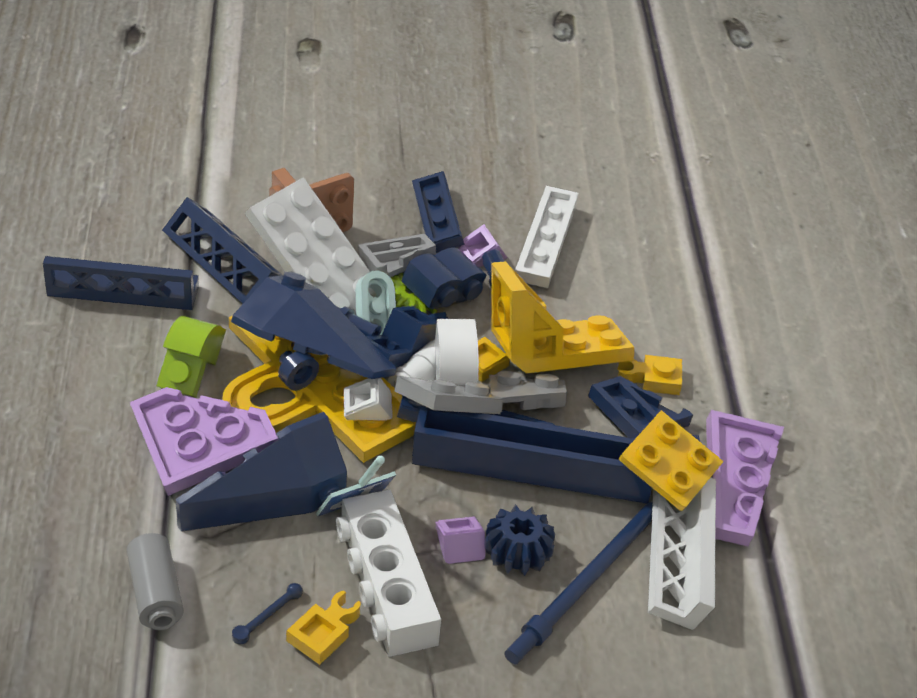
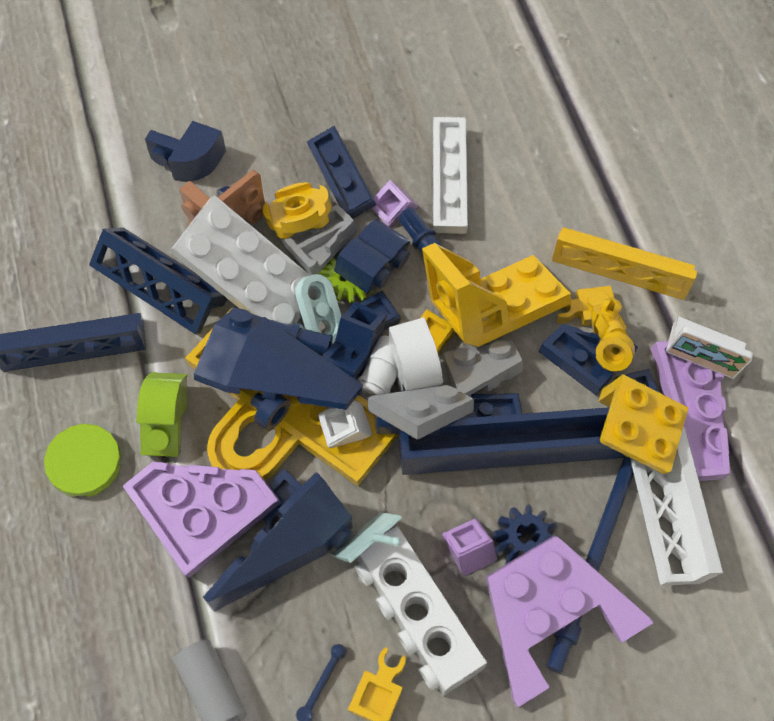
camera: 10 degrees left, 20 degrees up
none -> lime tile [44,423,121,497]
none -> dark blue brick [145,120,226,182]
none -> yellow plate [263,182,332,239]
none -> lavender wing [486,536,653,707]
none -> yellow fence [552,227,697,300]
none -> yellow arm [591,298,635,371]
none -> panel [666,317,753,379]

